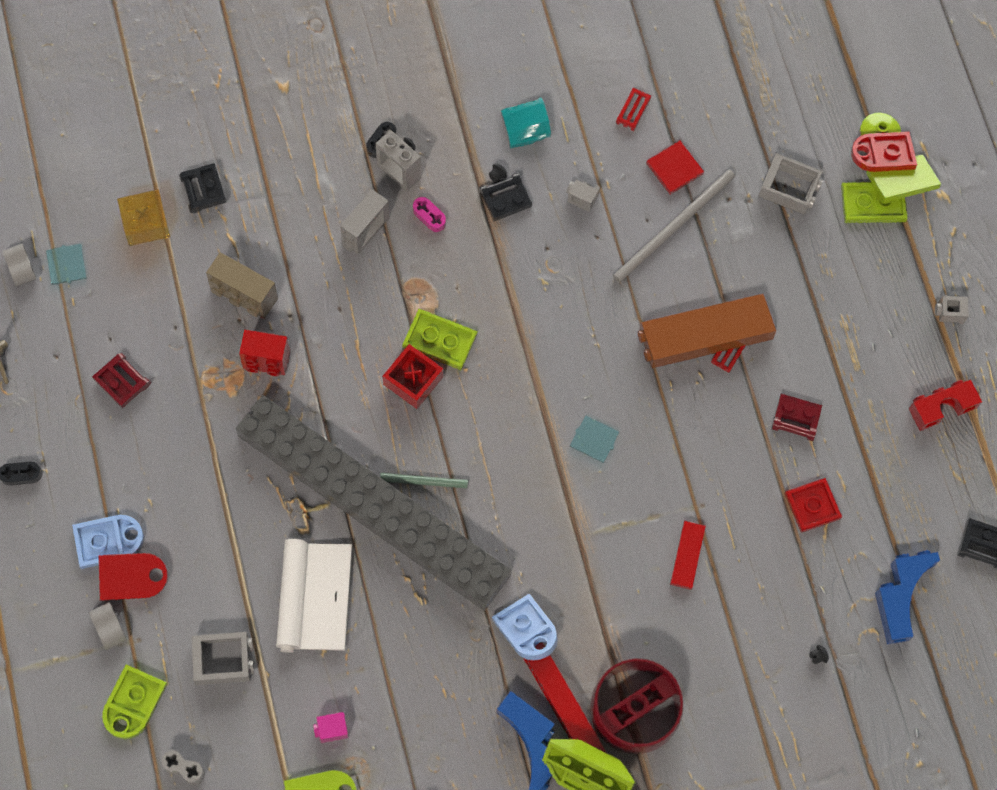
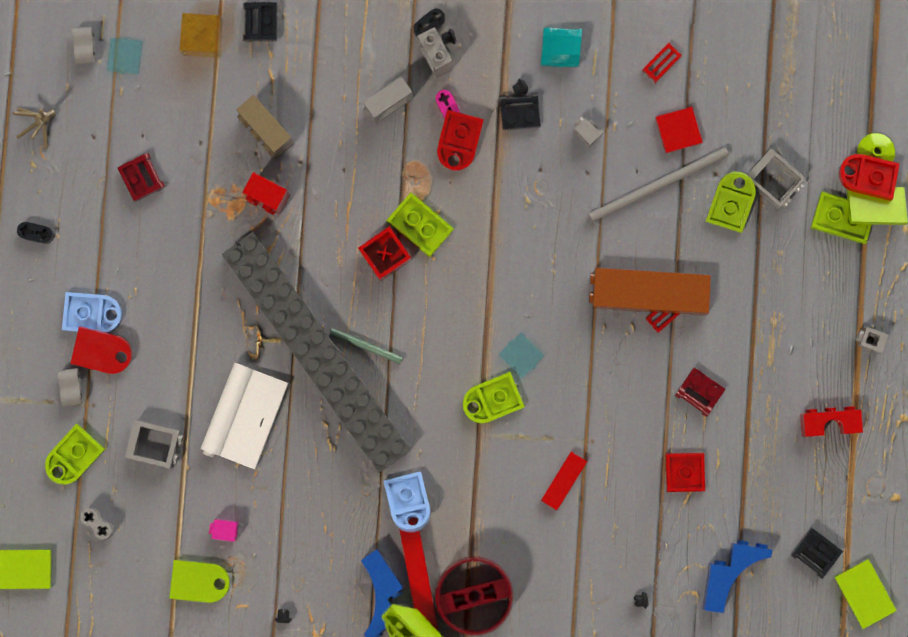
camera: 25 degrees right, 15 degrees up
none -> red tile [437,110,484,171]
none -> lime tile [463,372,525,423]
none -> lime tile [706,172,756,233]

